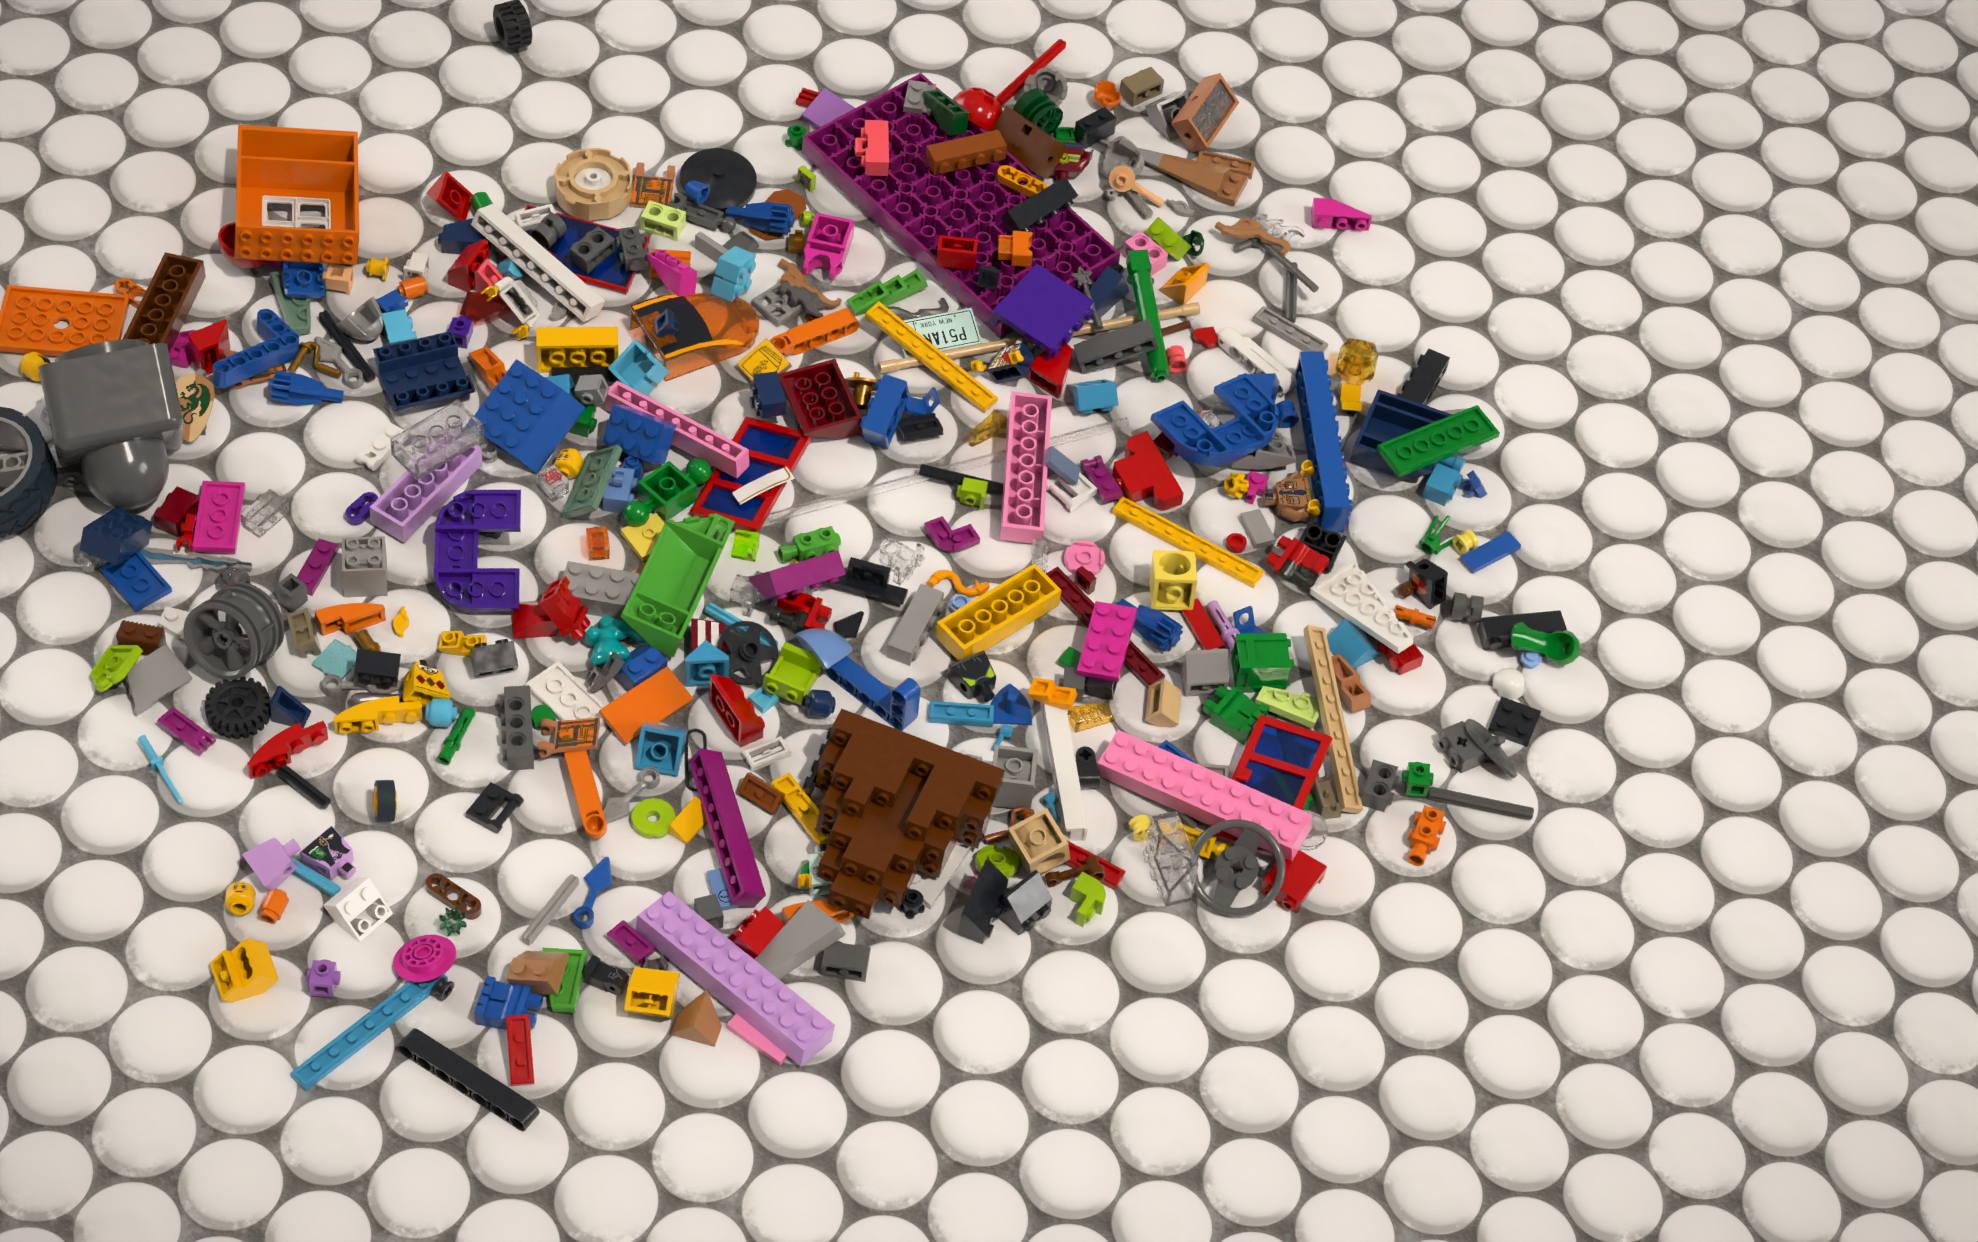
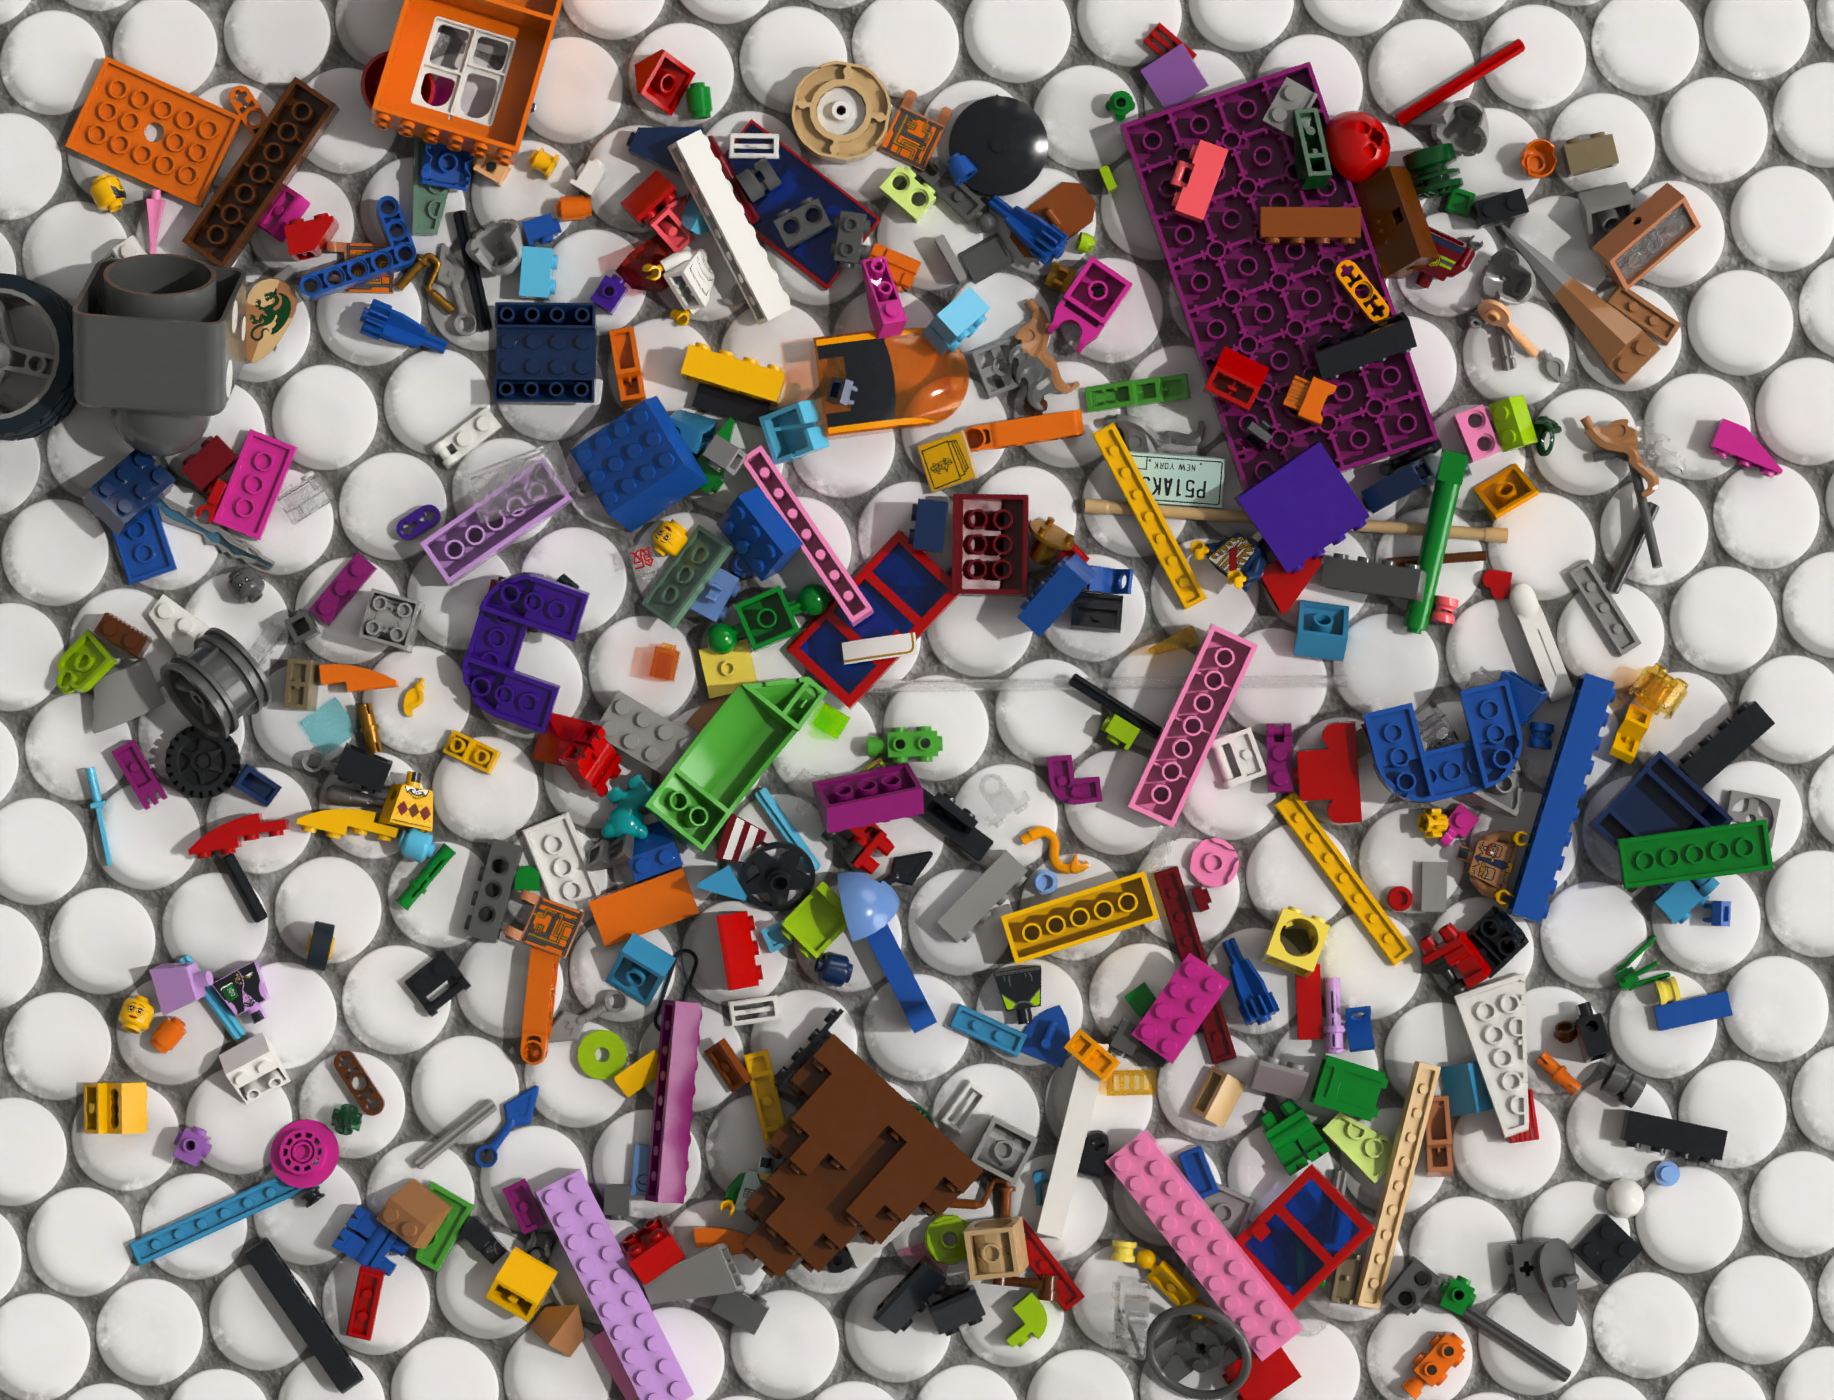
camera: 25 degrees right, 35 degrees up
brick [470,639,519,677] -> none
dark azure hand [991,725,1013,751] -> none
sand blue tile [1044,446,1080,486] -> none
flat silver piece [1071,266,1103,330] -> none
green hair [1511,622,1580,665] -> none

